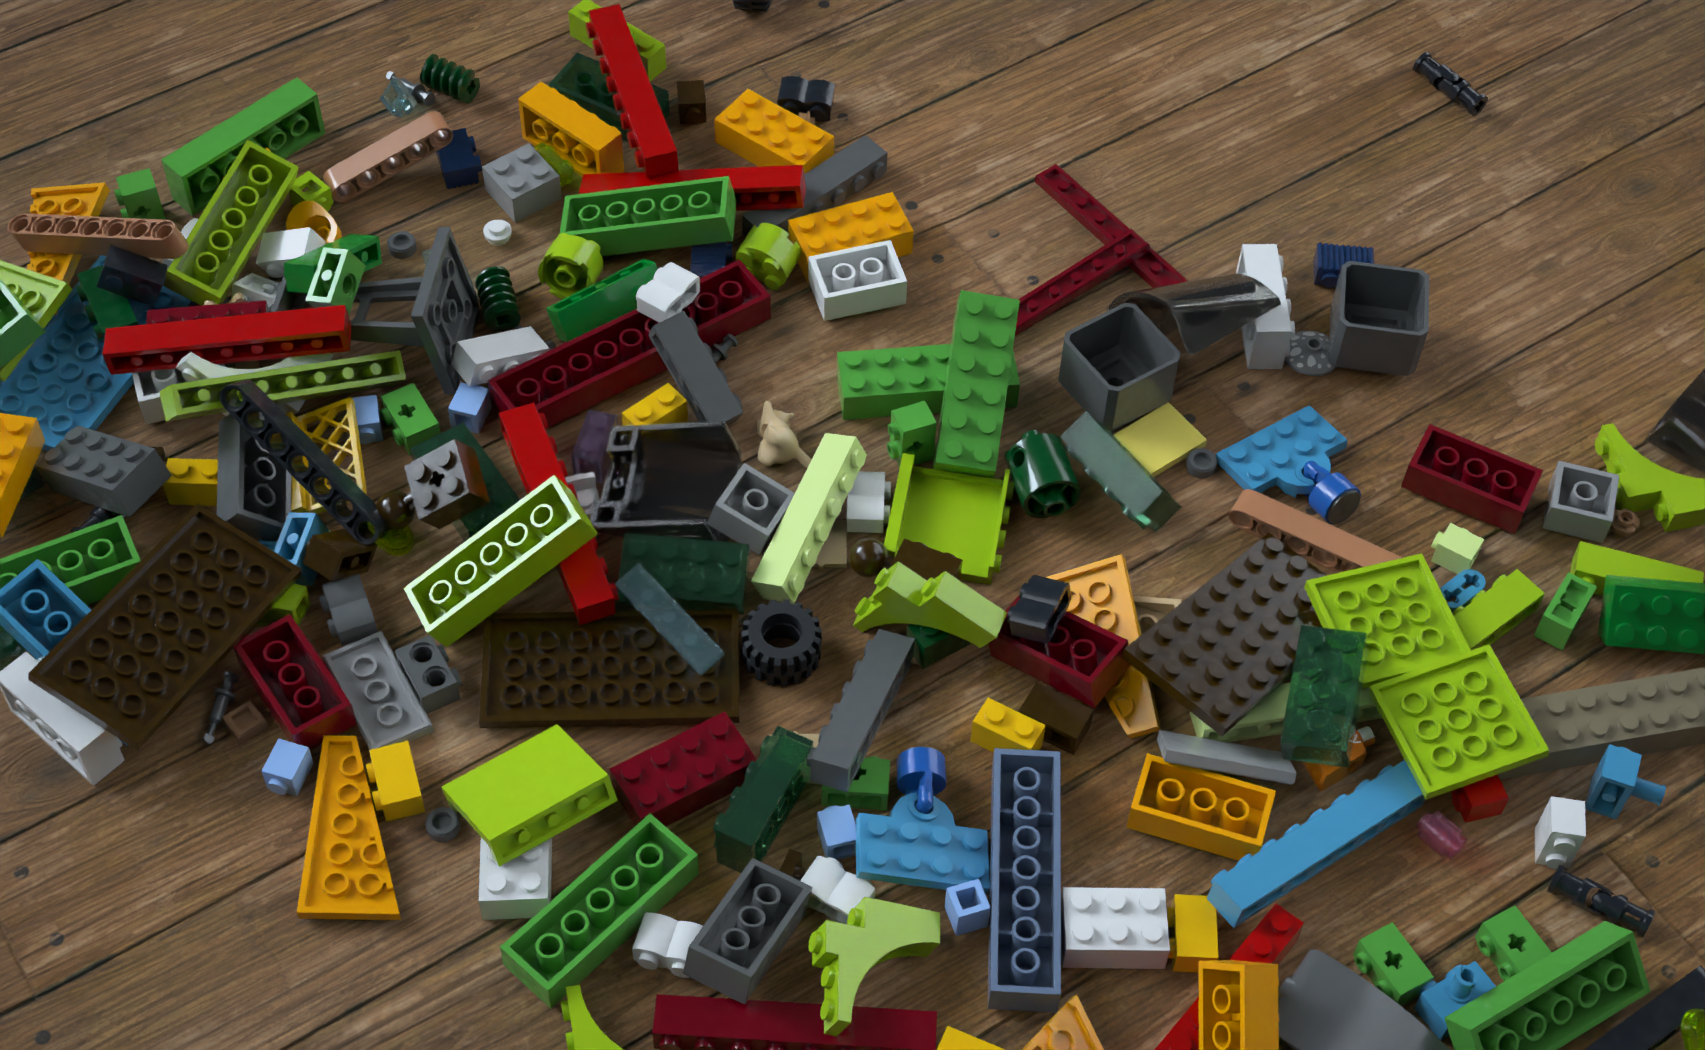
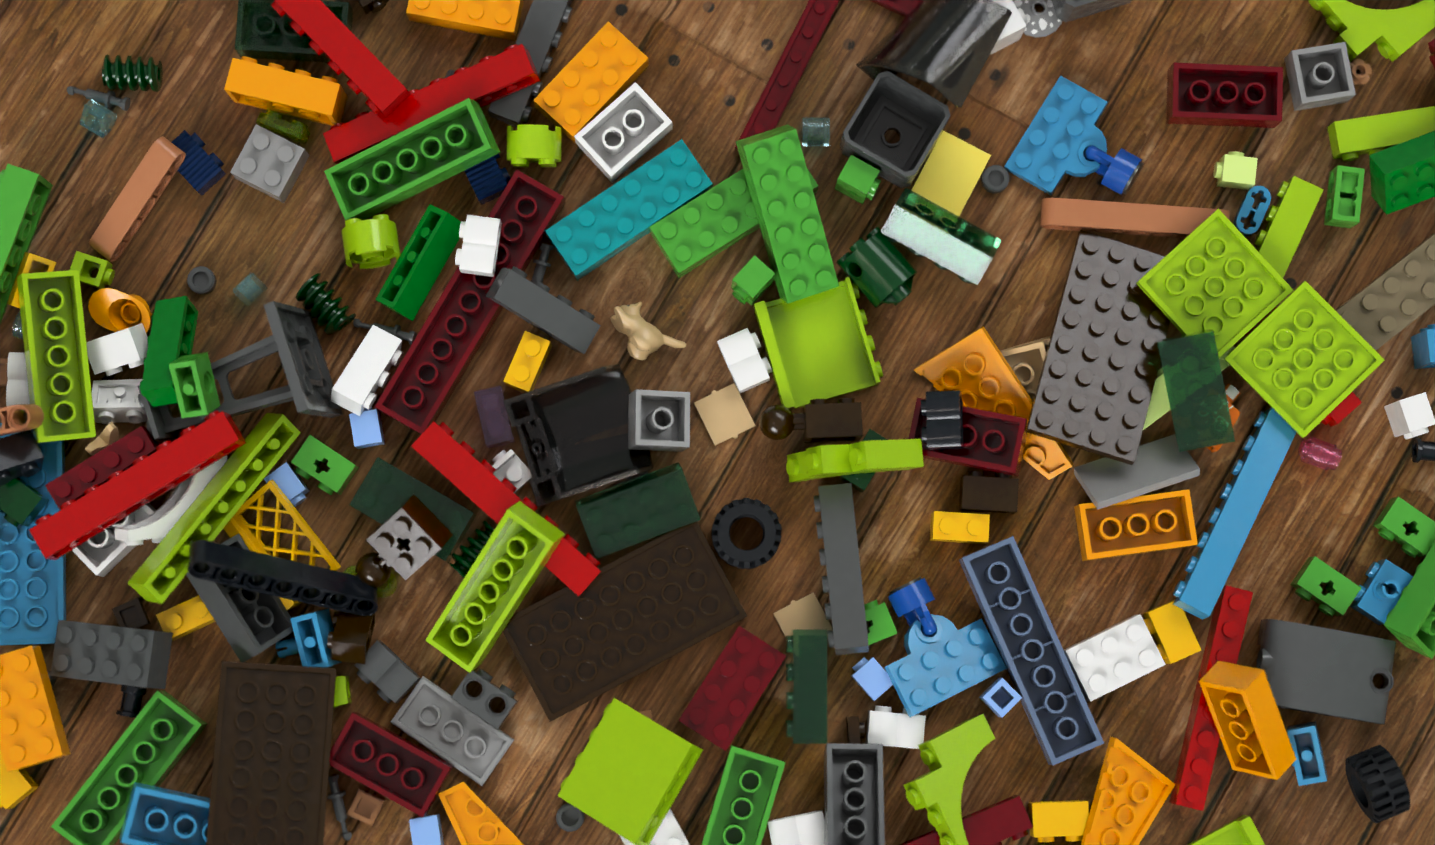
camera: 30 degrees left, 30 degrees up
yellow brick [366,741,425,822] -> none
white plate [483,220,512,246] -> none
clear light blue tile [615,563,724,676] -> none
yellowish green brick [751,433,867,604] -> none
none -> teal brick [545,139,713,281]
none -> clear light blue brick [802,117,830,146]
none -> bright green brick [835,155,881,205]

